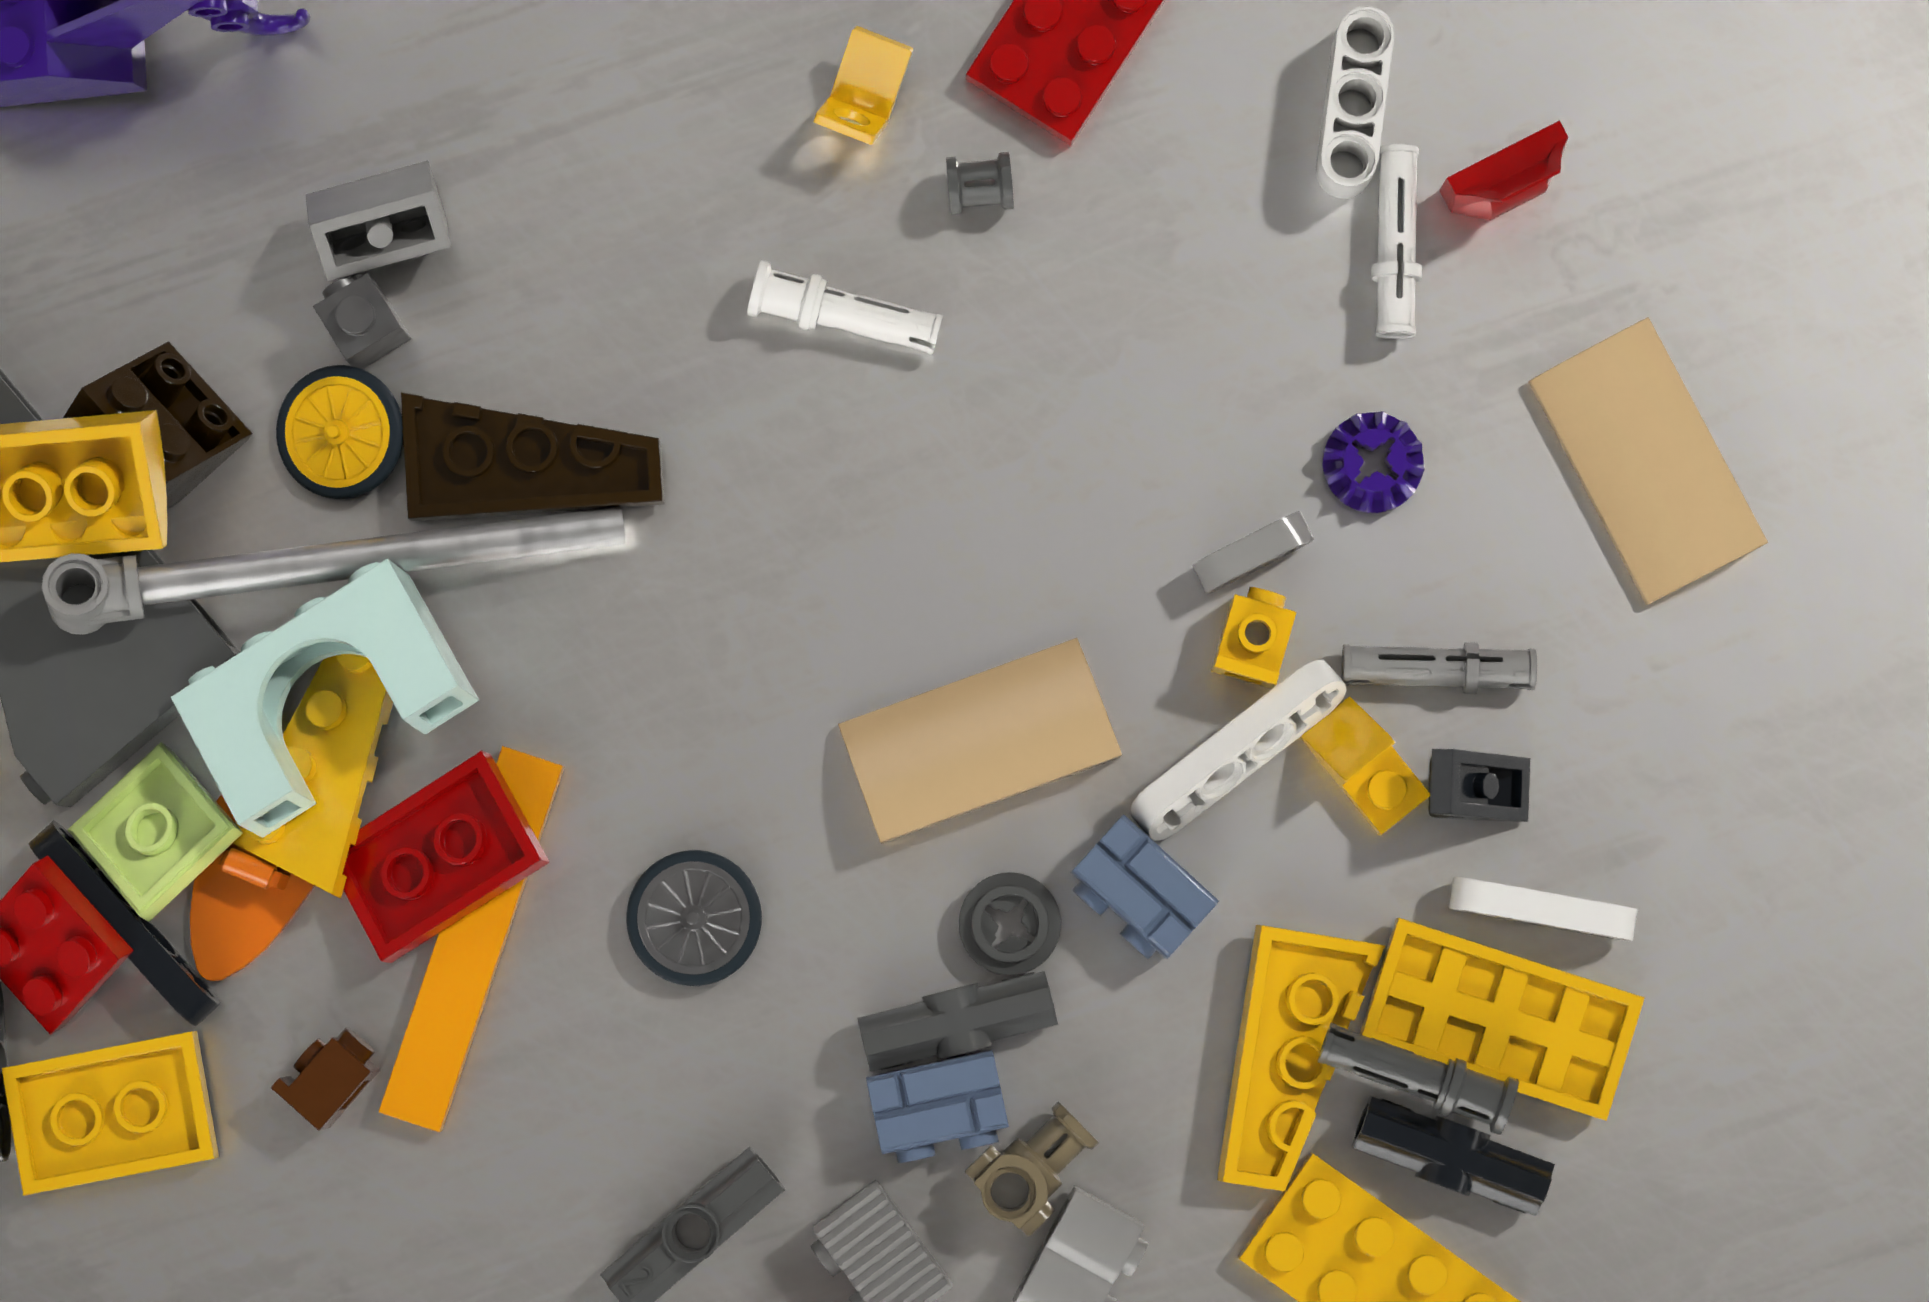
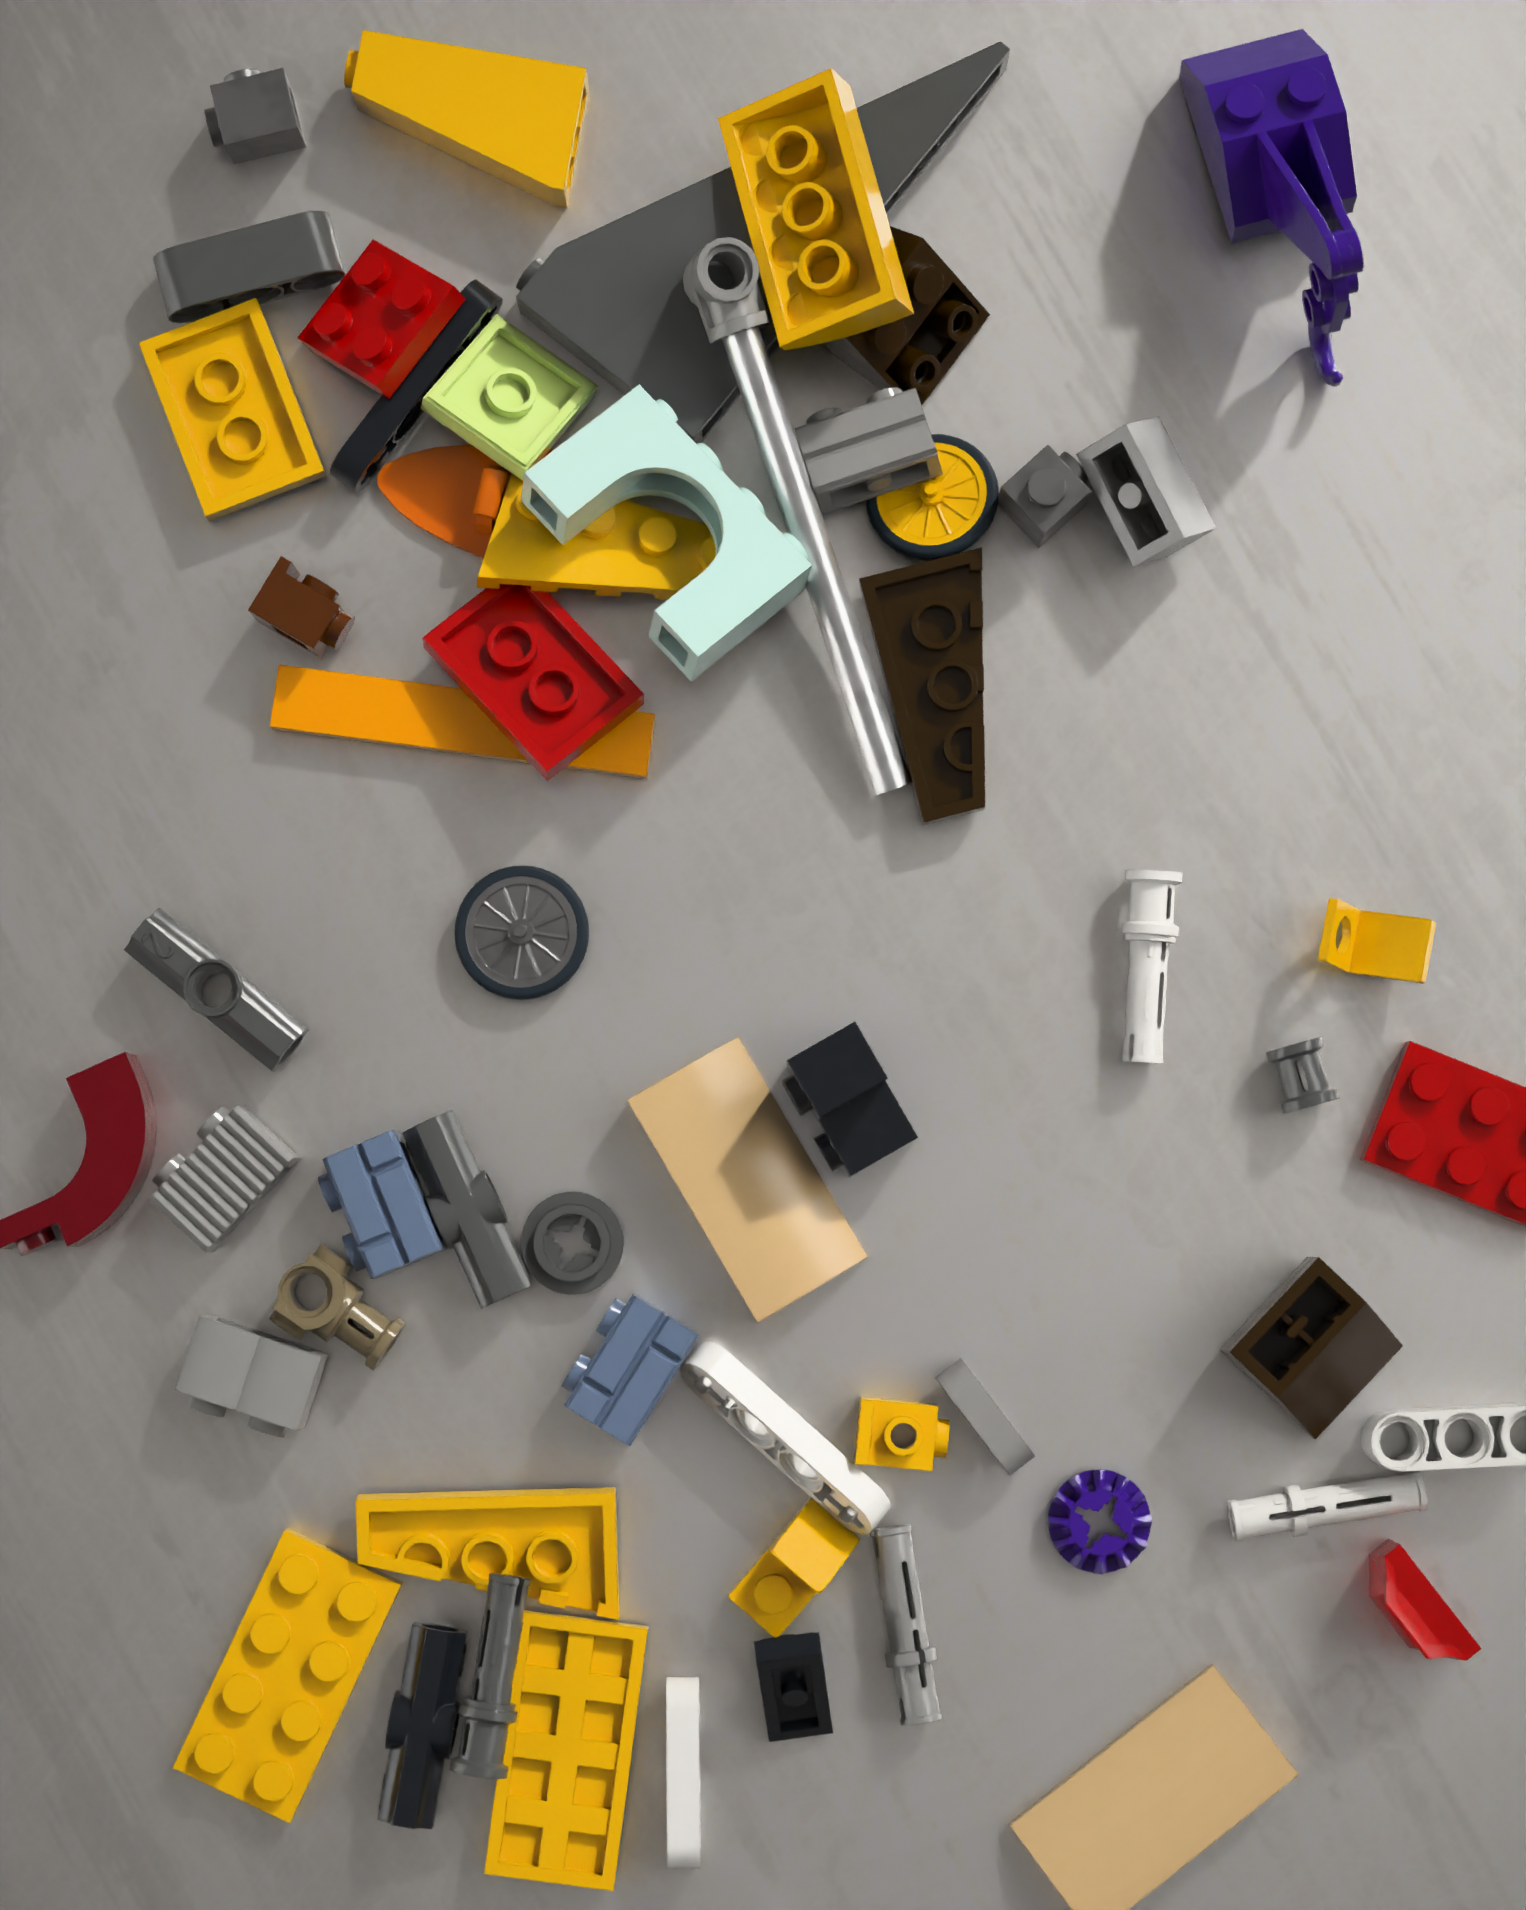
camera: 80 degrees right, 0 degrees up
none -> black brick [782,1022,918,1177]
none -> light grey brick [795,387,943,514]
none -> dark brown slope [1220,1257,1403,1440]

